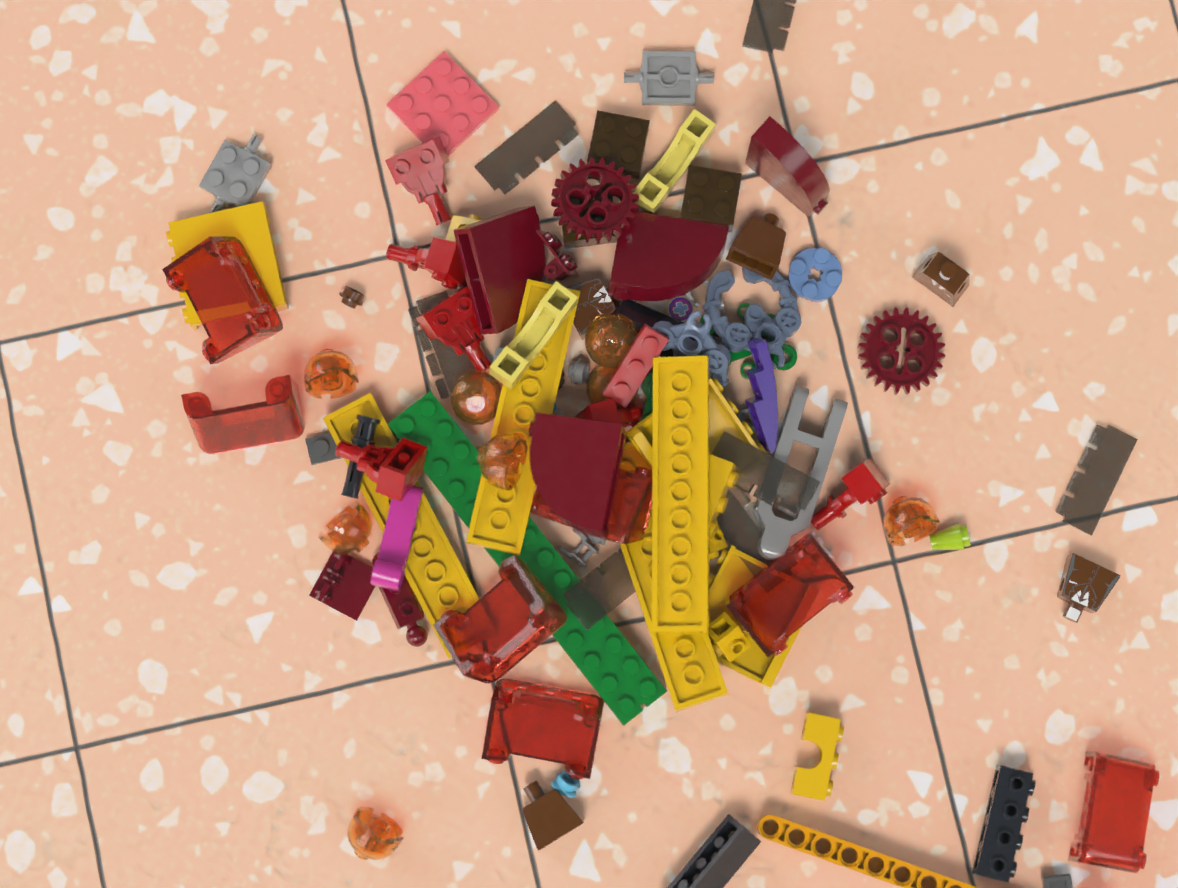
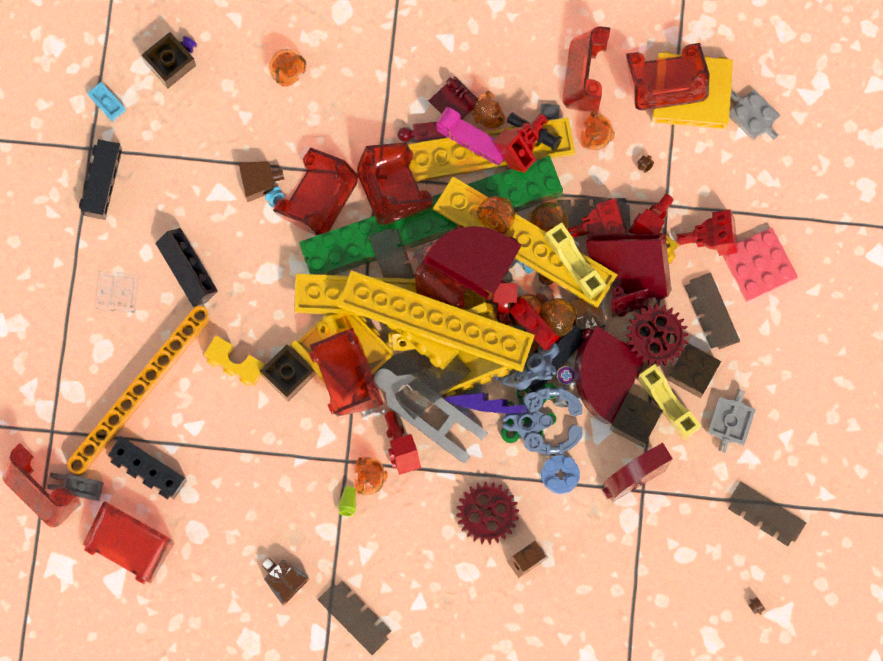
camera: 105 degrees right, 5 degrees down
reddish brown torso [726,213,786,280] -> none
none -> dark brown brick [260,344,315,402]

